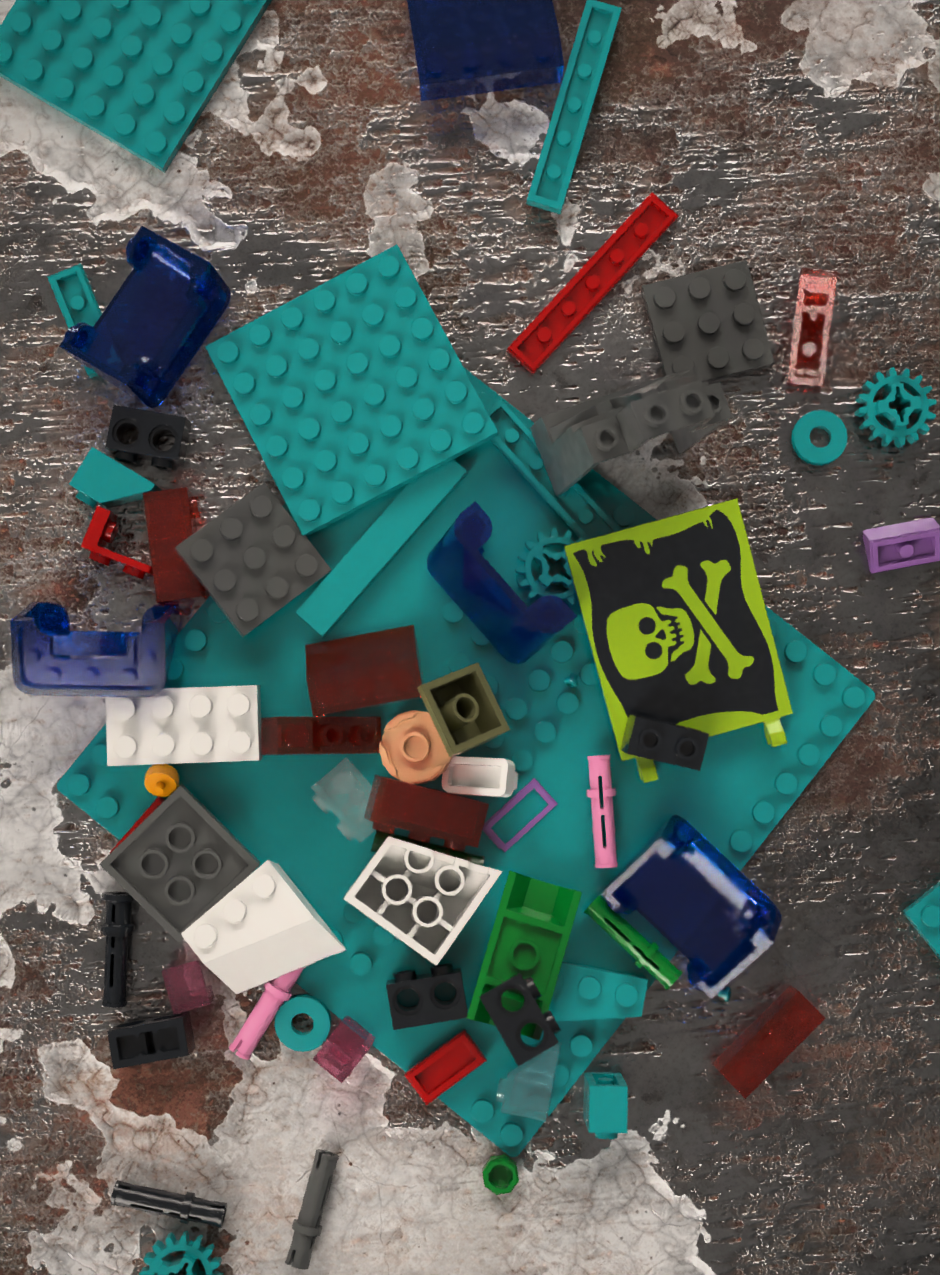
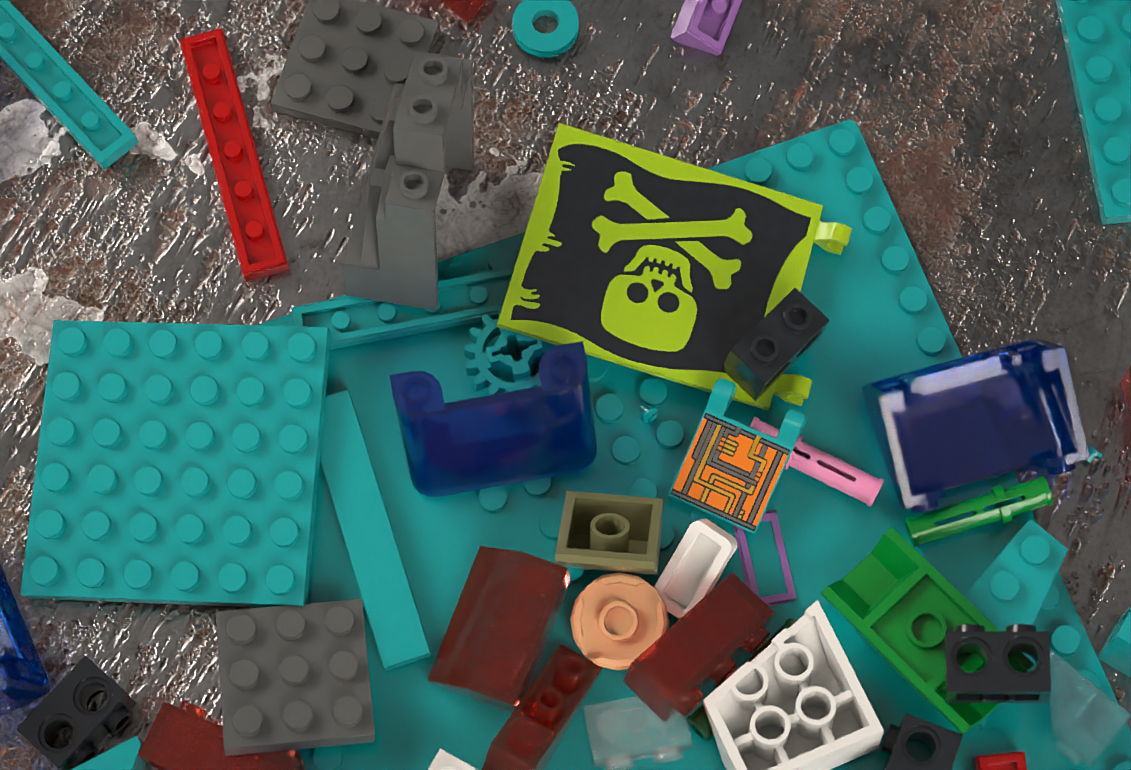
camera: 50 degrees left, 15 degrees down
none -> flag [668,378,807,534]

